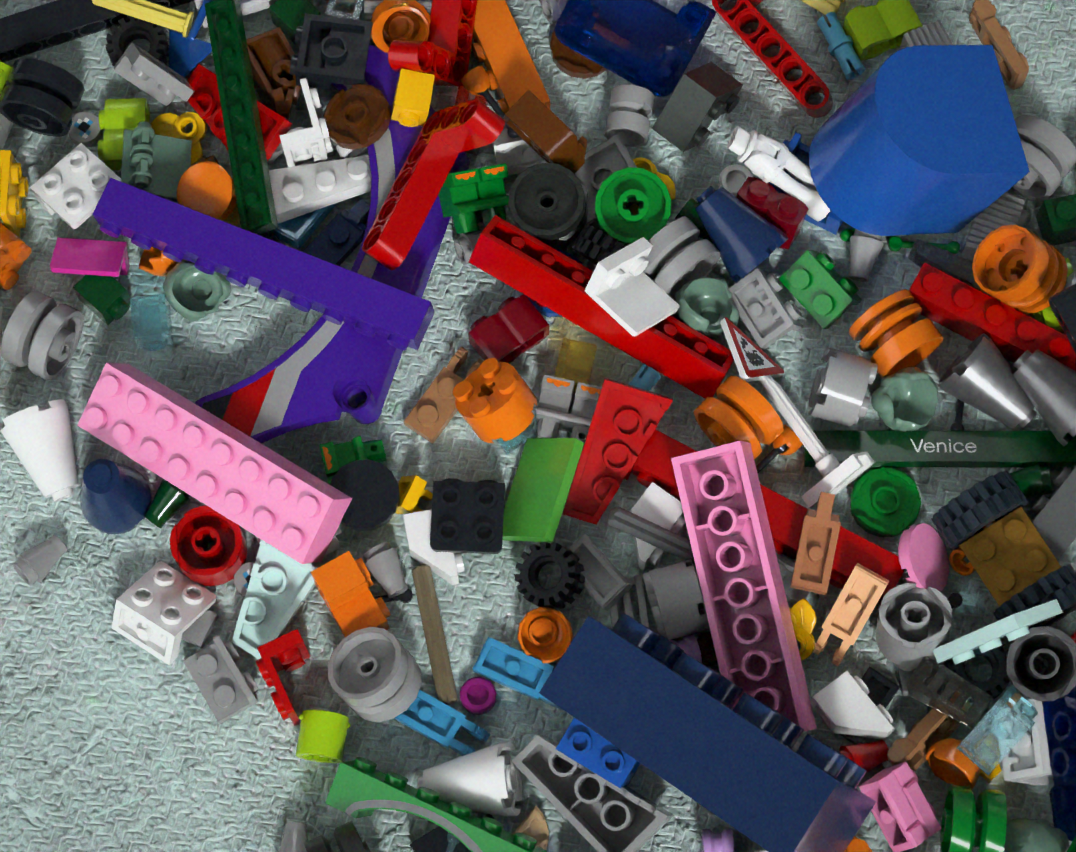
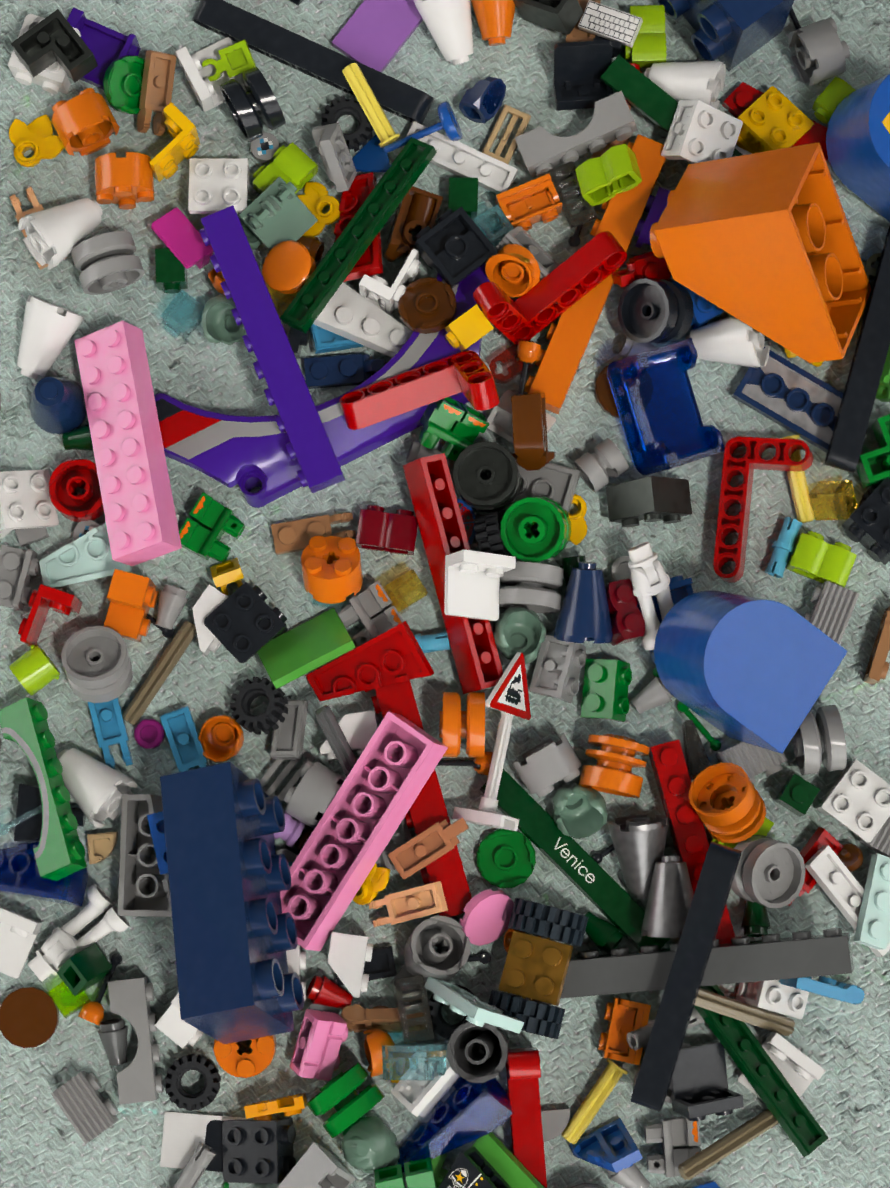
camera: 40 degrees right, 10 degrees up
black tile [330,459,400,531] -> none

